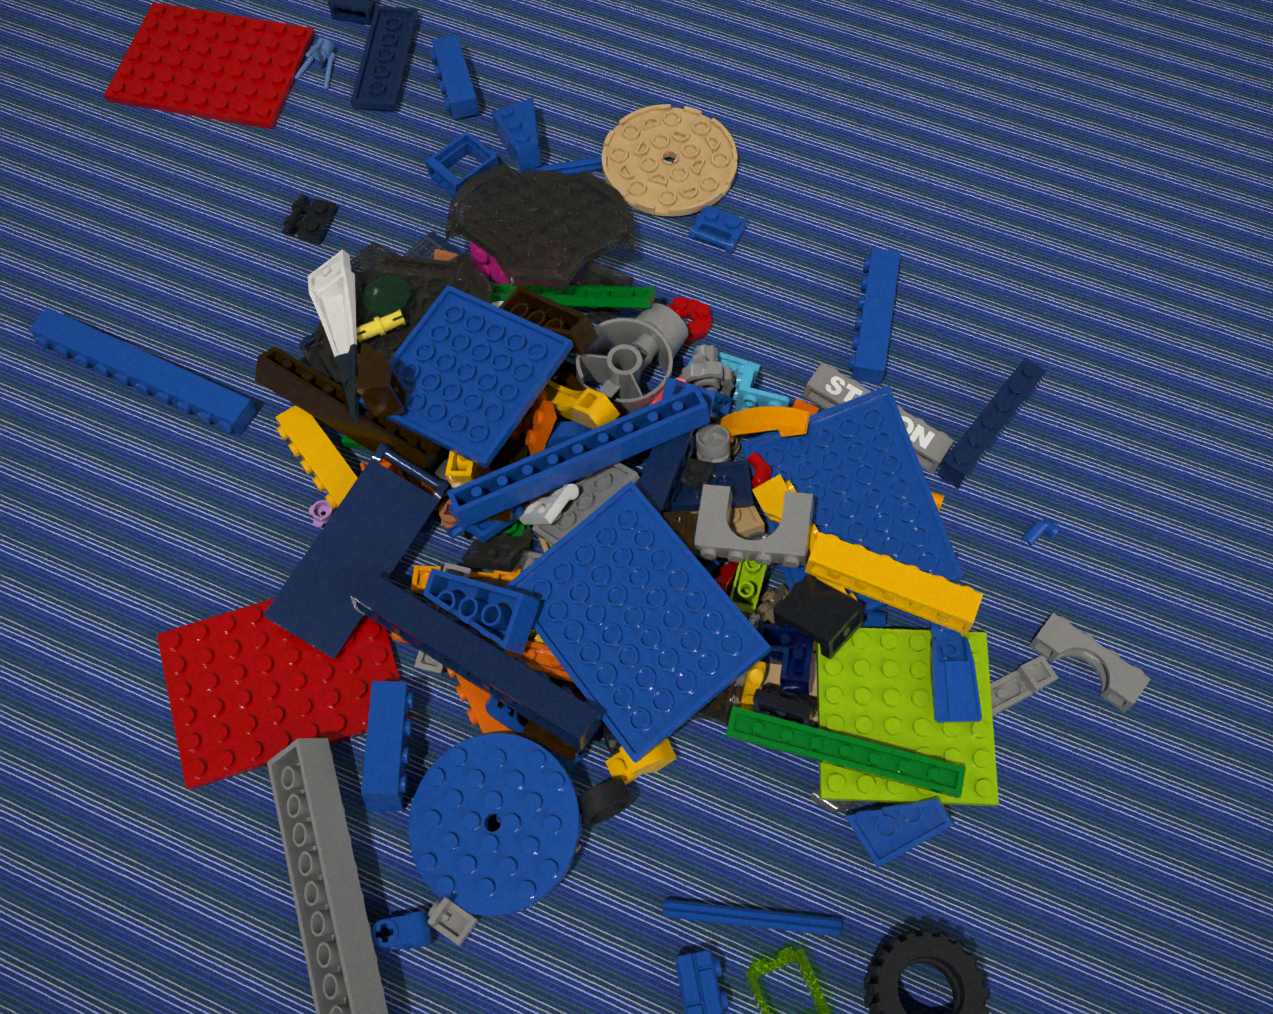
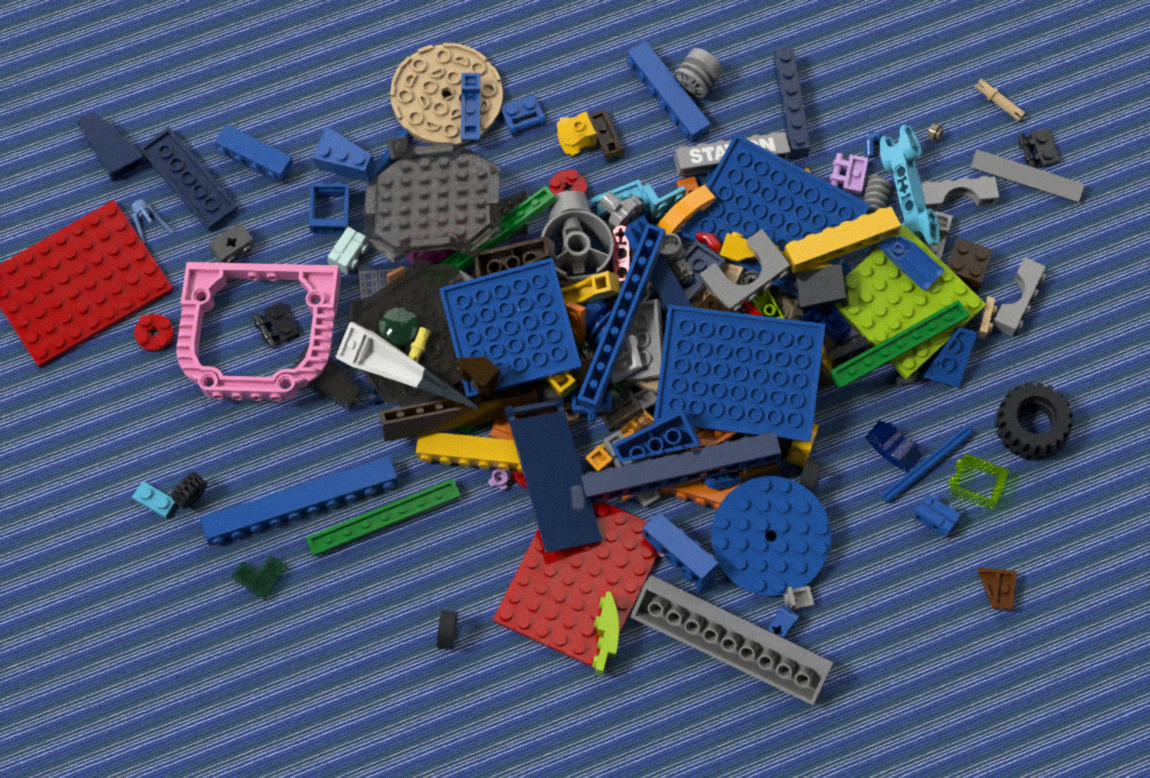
camera: 50 degrees left, 5 degrees up
none -> medium azure plate [132,481,176,519]
none -> red plate [134,314,174,352]
none -> black tyre [171,472,208,509]
none -> bright pink arch [176,262,342,402]
none -> dark grey brick [208,222,254,263]
none -> clear green plate [231,555,287,600]
none -> clear smoke slope [291,342,361,412]
none -> green plate [306,478,461,557]
none -> light aqua brick [327,227,369,274]
none -> dark grey plate [387,136,410,159]
none -> black tyre [437,610,457,650]
none -> blue slope [461,73,480,141]
none -> yellow piece [557,112,597,156]
none -> dark brown plate [588,109,624,162]
none -> lime slope [592,591,619,676]
none -> light grey wheel [673,48,723,98]
none -> lavender plate [829,153,868,195]
none -> light grey piece [863,175,892,215]
none -> clear blue brick [865,420,922,472]
none -> medium azure piece [880,124,940,246]
none -> dark tan plate [927,124,944,142]
none -> dark brown brick [947,237,993,292]
none -> light grey tile [970,149,1085,202]
none -> tan pin [974,79,1026,122]
none -> tan plate [977,297,997,340]
none -> light grey arch [992,257,1046,337]
none -> black plate [1018,128,1060,168]

